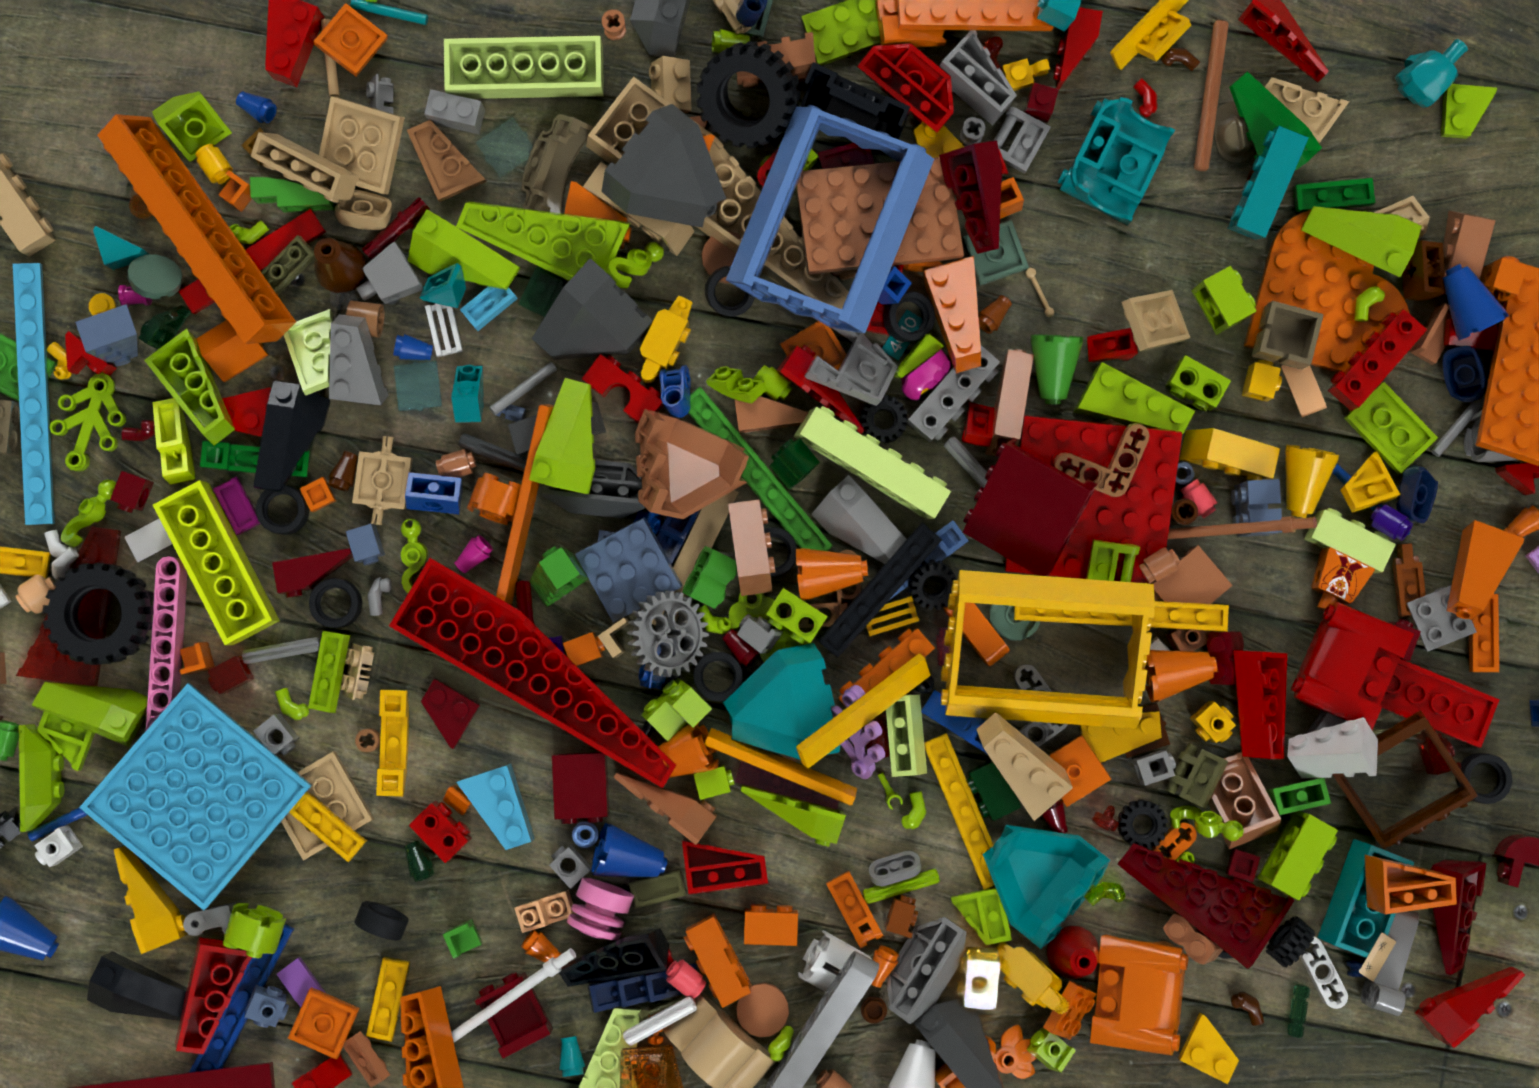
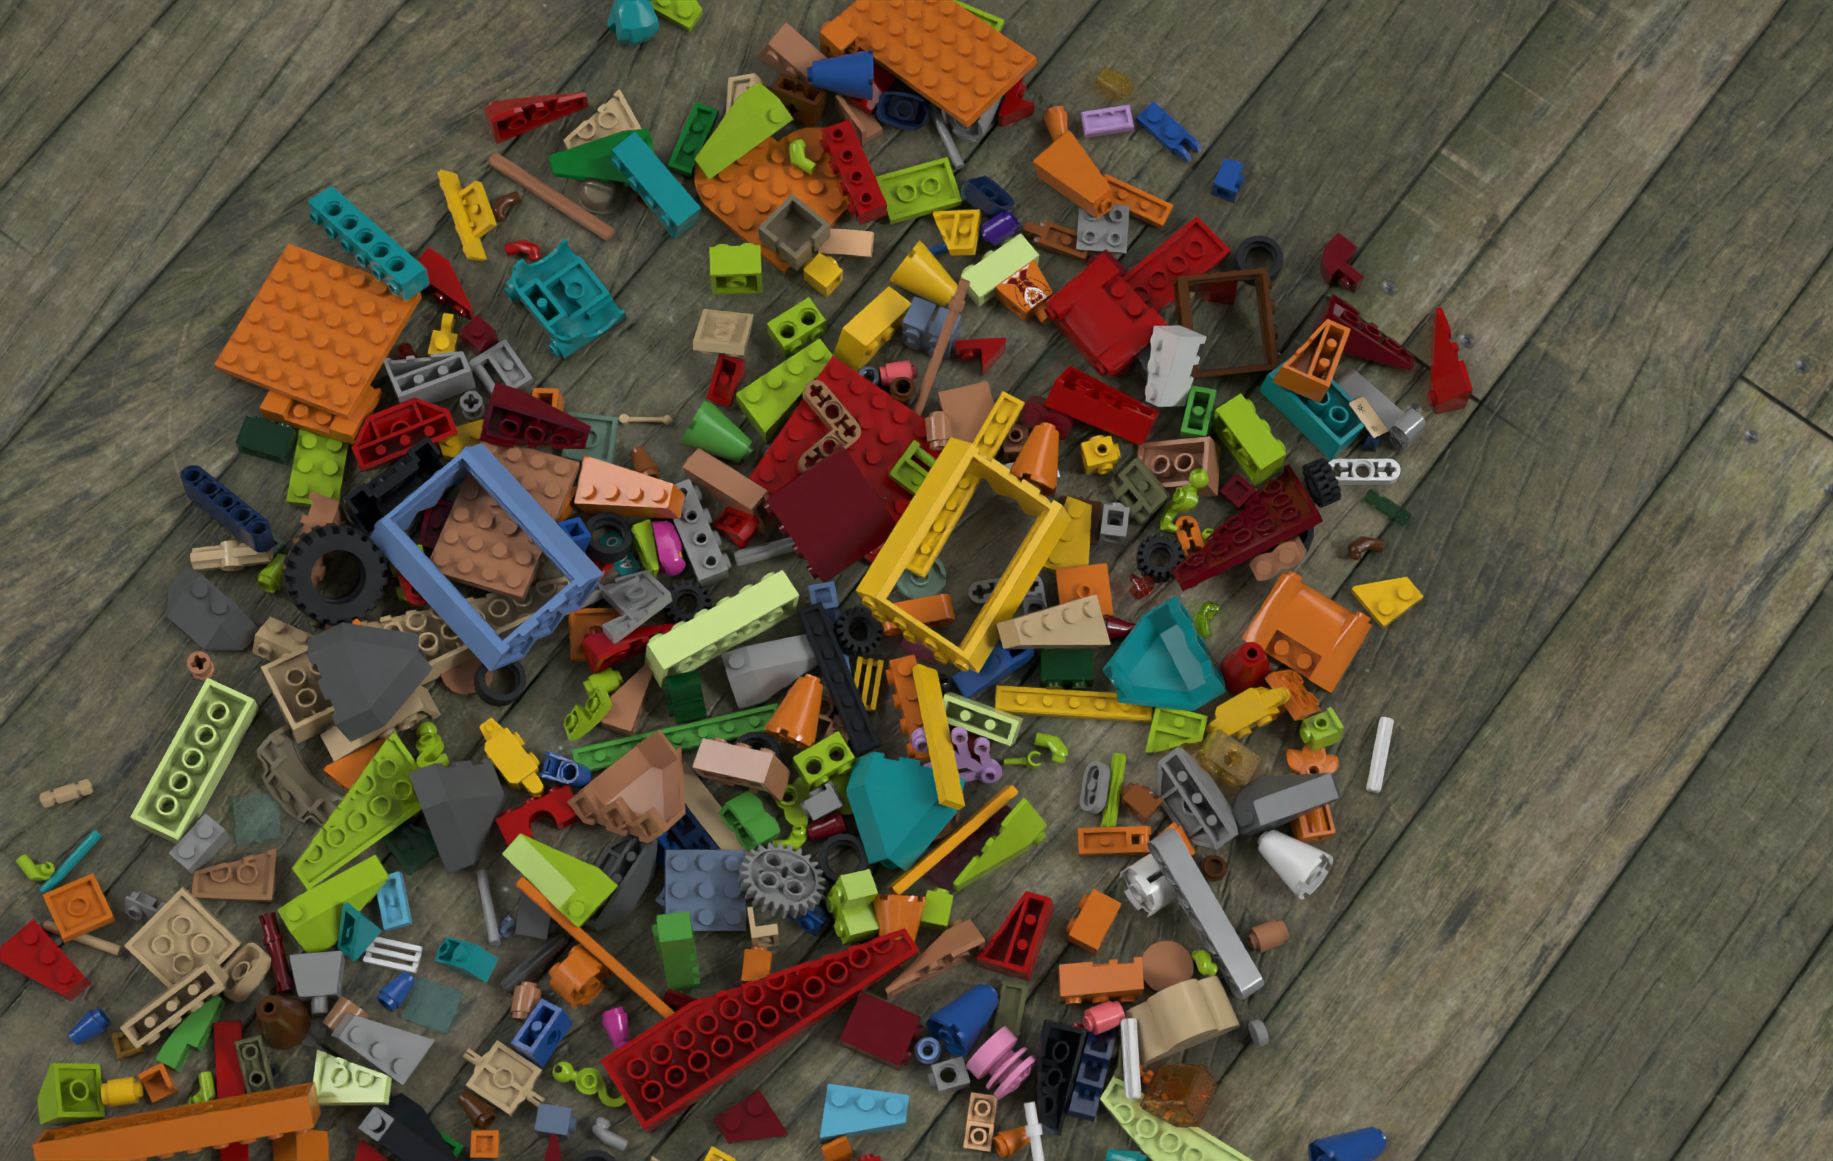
camera: 60 degrees left, 15 degrees down
none -> red slope [954,337,1006,376]

